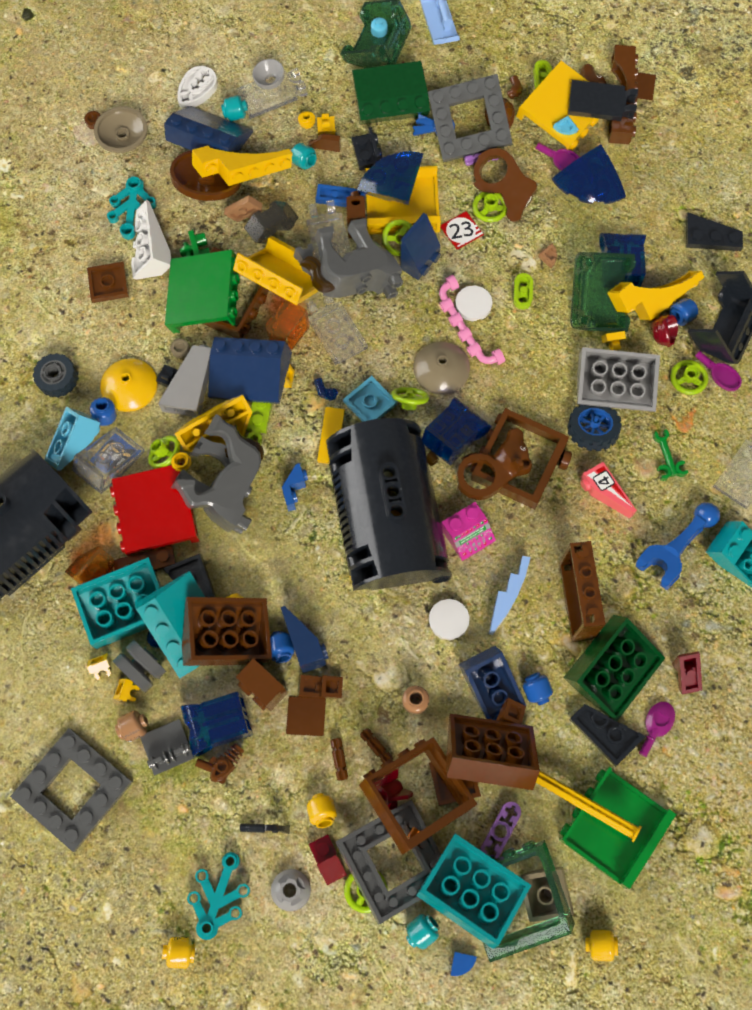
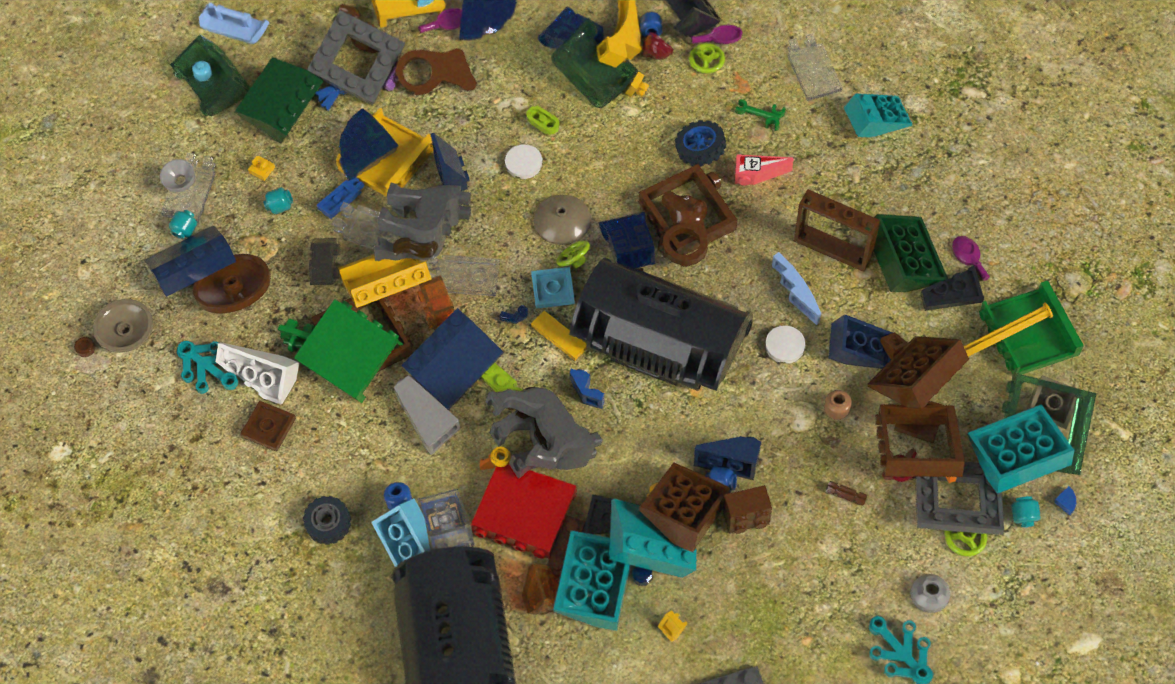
camera: 55 degrees left, 10 degrees down
tile [87,653,111,680] -> none
yellow dish [100,358,158,412] -> none
dark grey wheel [113,640,167,693] -> none
medium nougat head [115,711,149,742] -> none
dark grey hinge [140,719,194,776] -> none
lime piece [148,435,181,469] -> none
black tile [156,365,178,387] -> none
dark tan tile [170,339,190,359] -> none
yellow wedge [174,395,252,456] -> none
white piece [177,66,218,109] -> none
clear blue piece [180,691,253,758] -> none
yellow arch [192,146,293,186] -> none
reddish brown piece [195,743,244,784] -> none
medium nougat plate [224,195,262,223] -> none
black piece [240,823,290,834] -> none
reddish brown sticker [286,696,326,736] -> none
yellow plate [298,111,316,129] -> none
reddish brown slope [298,675,343,699] -> none
yellow head [307,793,337,828] -> none
reddish brown tile [308,133,341,152] -> none
dark red slope [308,834,347,886] -> none
reddish brown torso [346,191,365,239] -> none
black bracket [351,127,382,171] -> none
reddish brown axle [360,728,393,763] -> none
lime piece [382,220,413,256] -> none
bright pink bar [439,274,505,365] -> none
sticker [440,211,484,250] -> none
dark pink slope [441,502,496,561] -> none
lime piece [472,192,507,223] -> none
medium lavender beam [480,802,521,860] -> none
blue head [522,672,553,705] -> none
medium nougat tile [538,243,557,269] -> none
light grey slope [577,347,660,412] -> none
yellow head [585,929,618,962] -> none
blue piece [635,502,720,590] -> none
dark red slope [672,651,703,694] -> none

